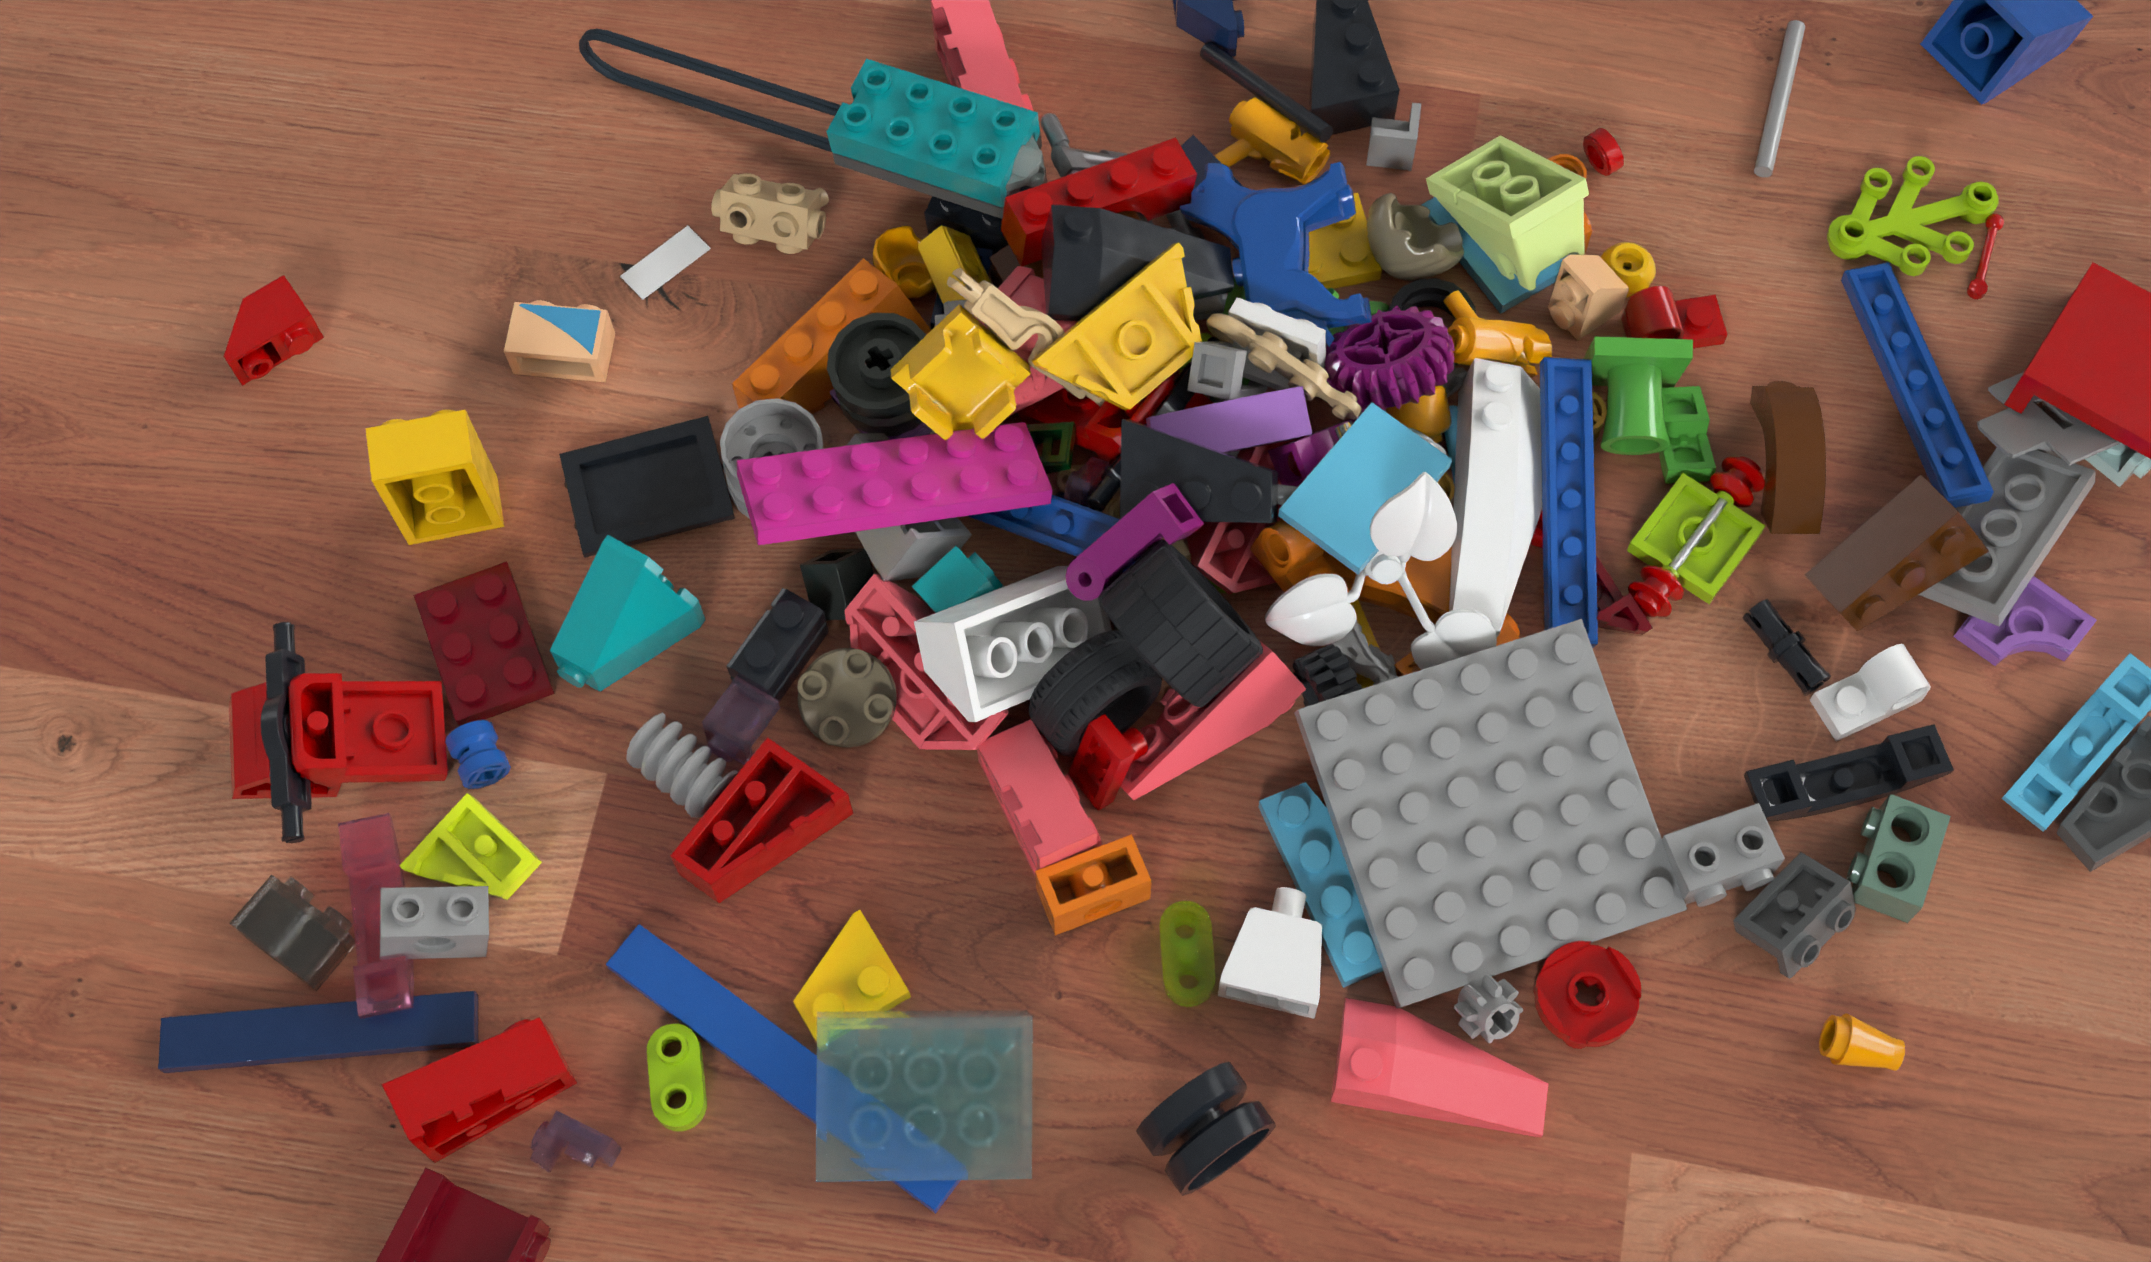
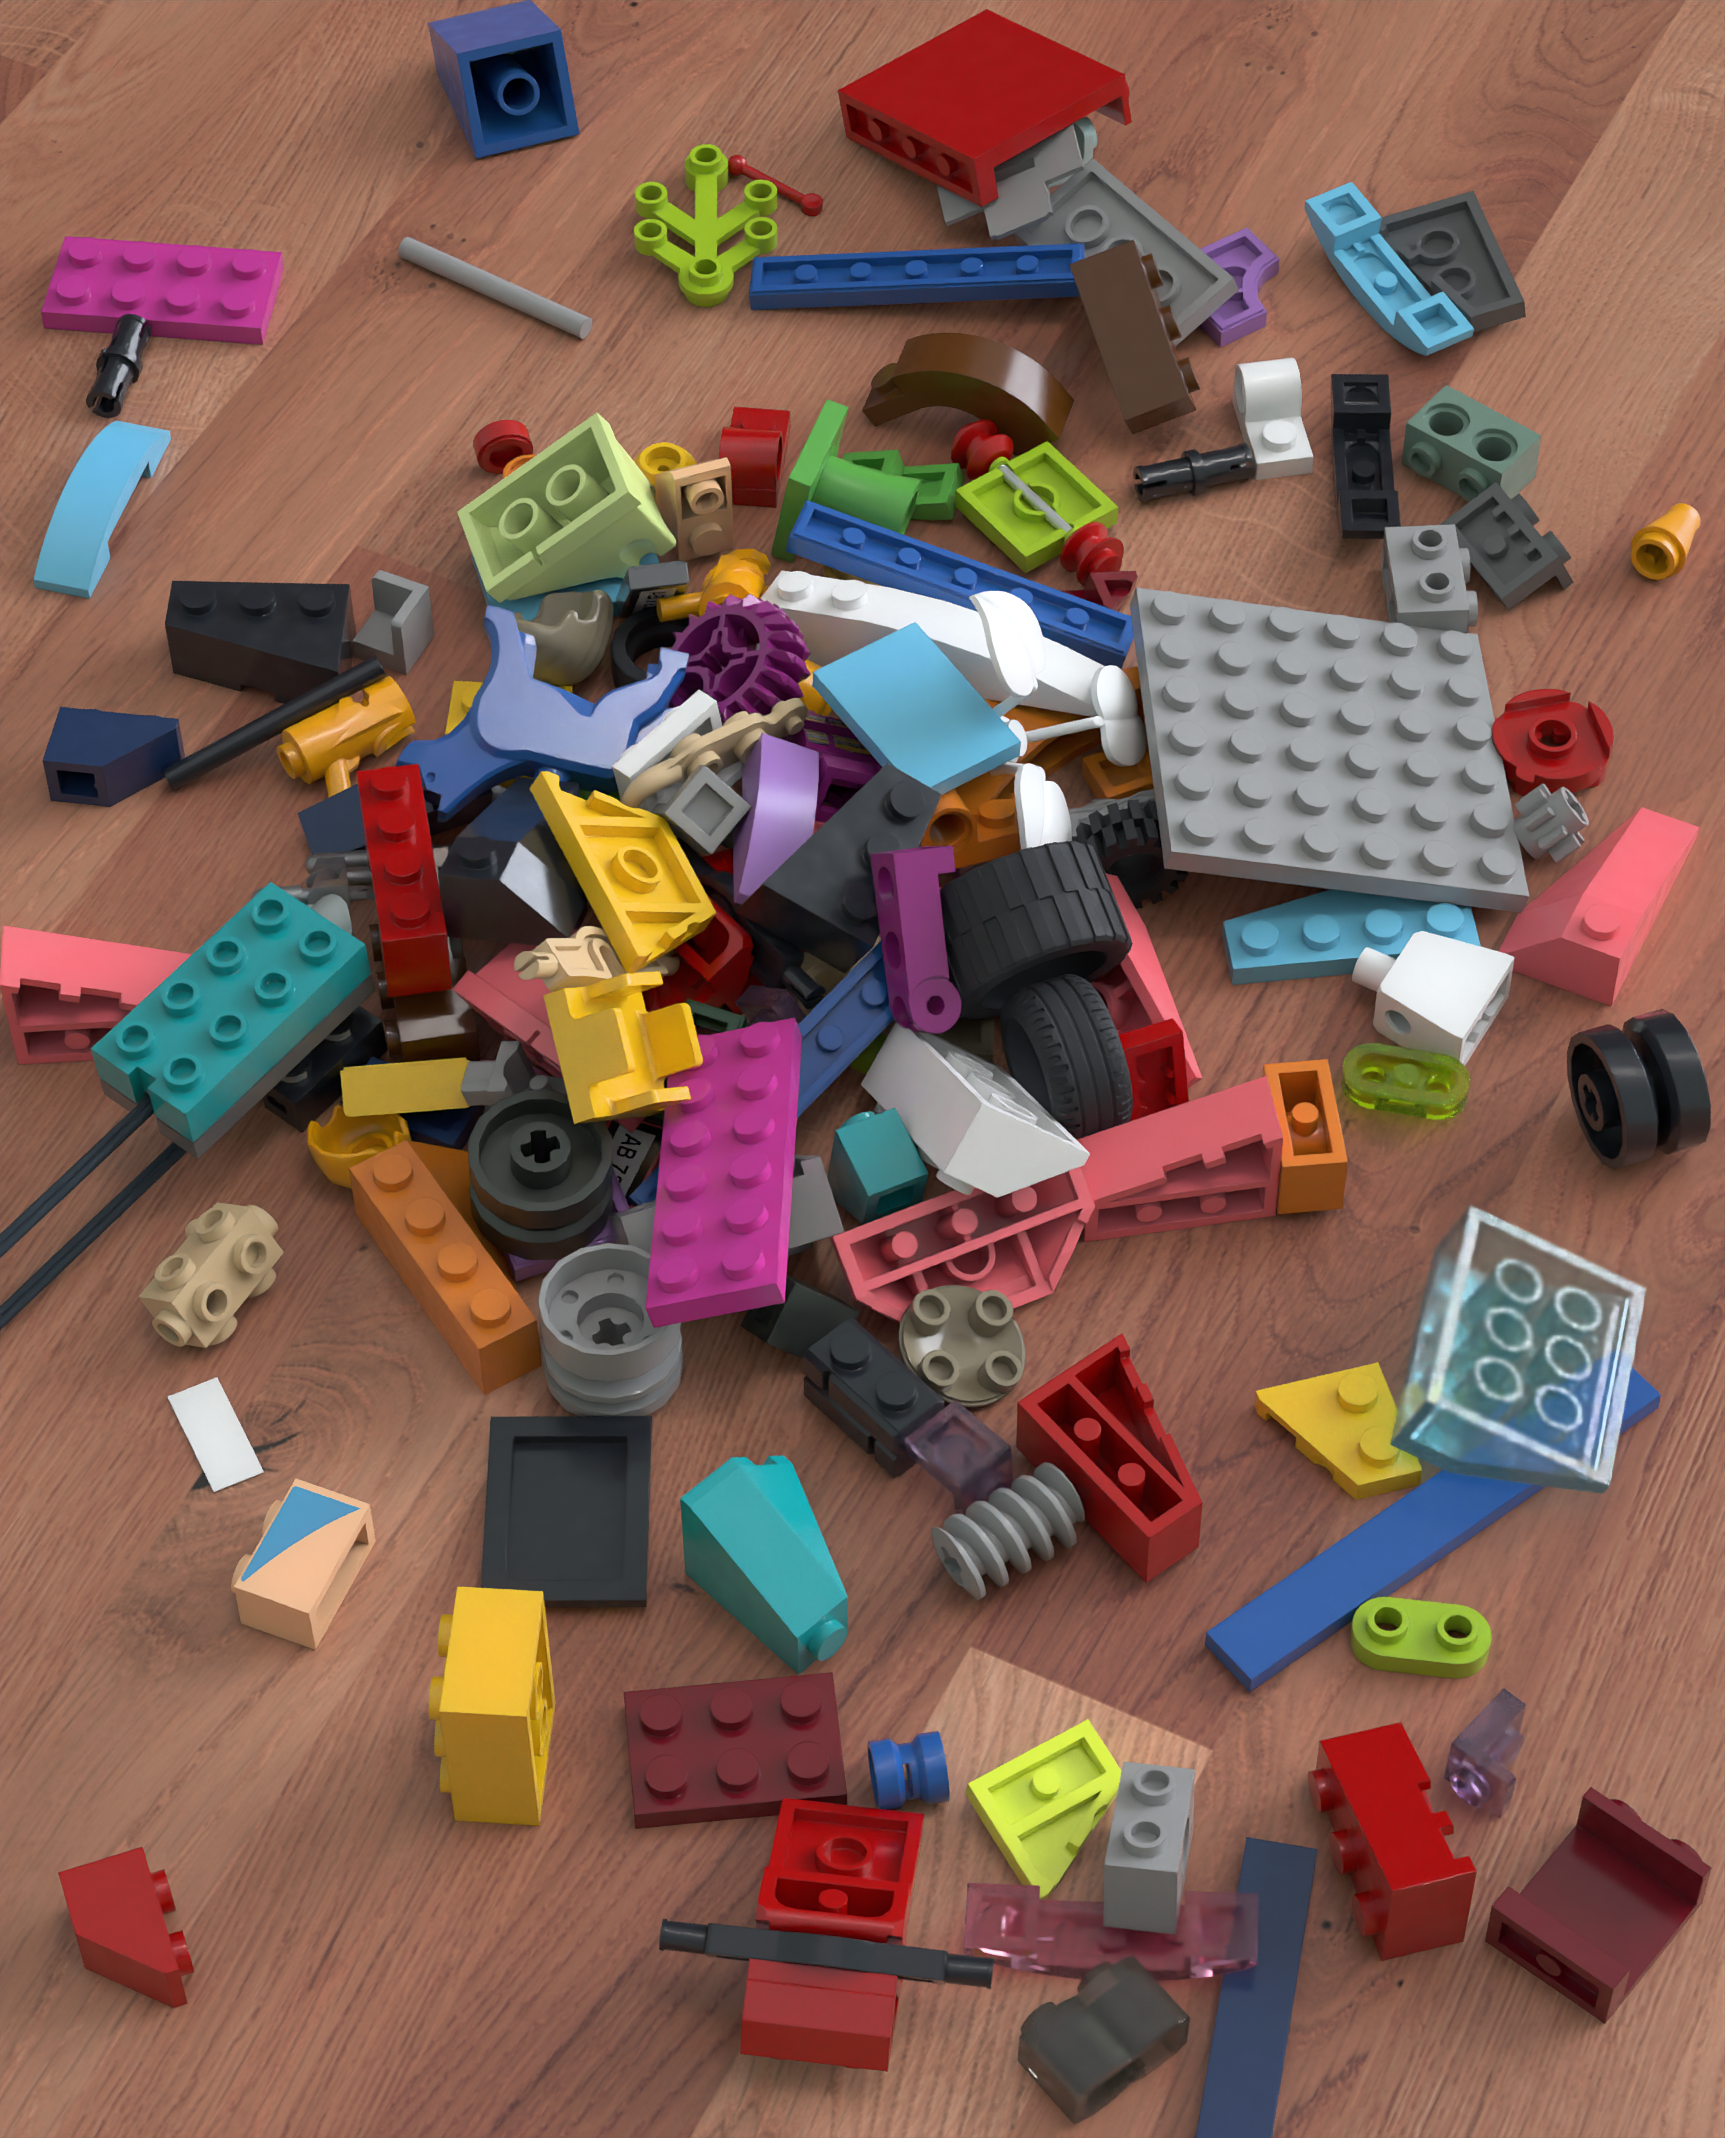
camera: 75 degrees left, 15 degrees down
none -> dark grey tile [616,560,690,618]

